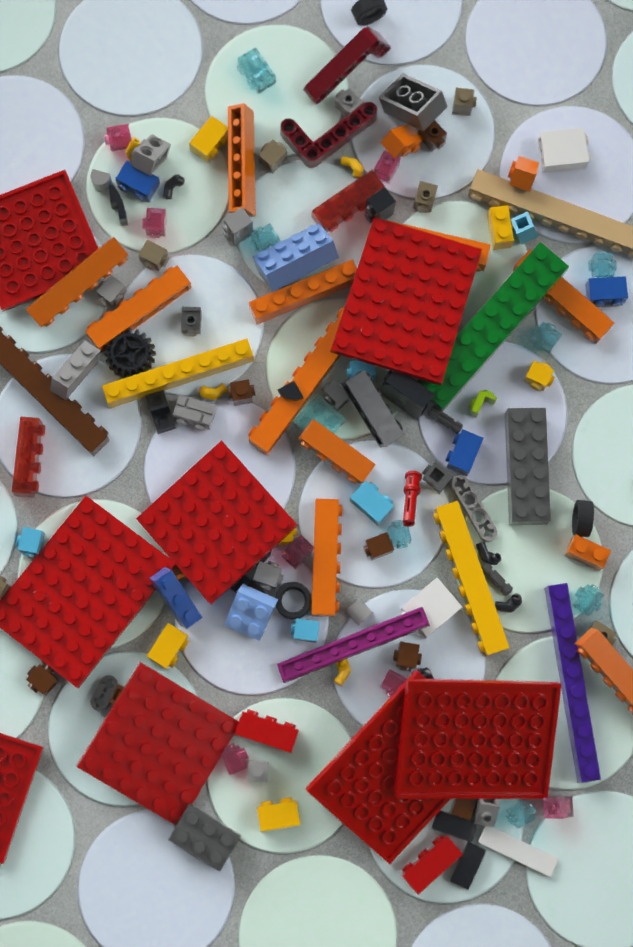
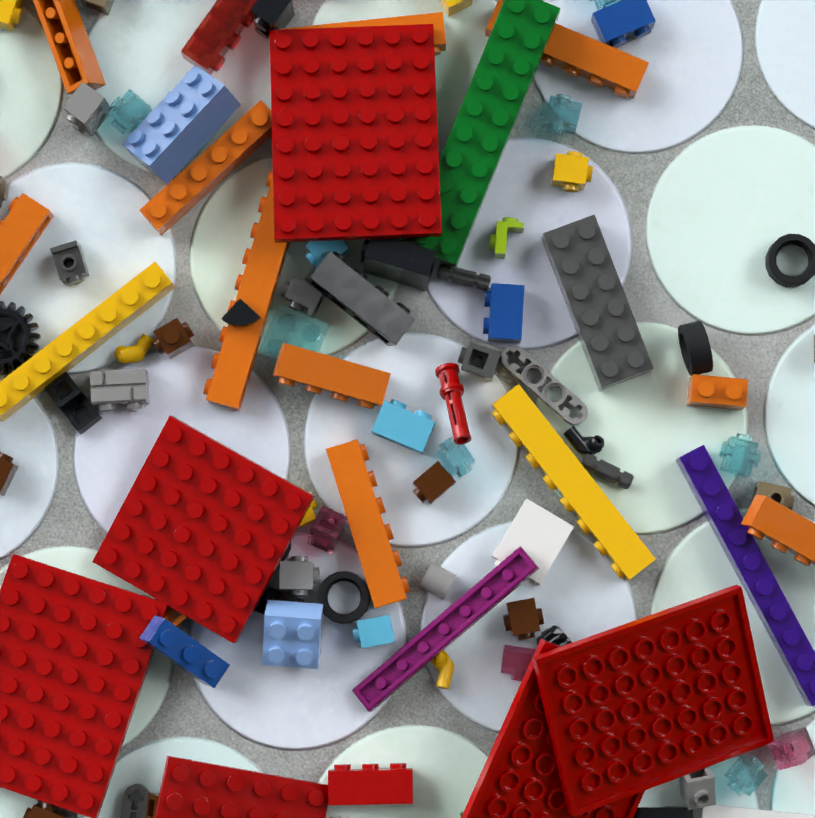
camera: 10 degrees left, 5 degrees up
yellow brick [147,623,190,670] -> none
reddish brown brick [449,799,477,820] -> none
black arm [495,593,522,613] -> none

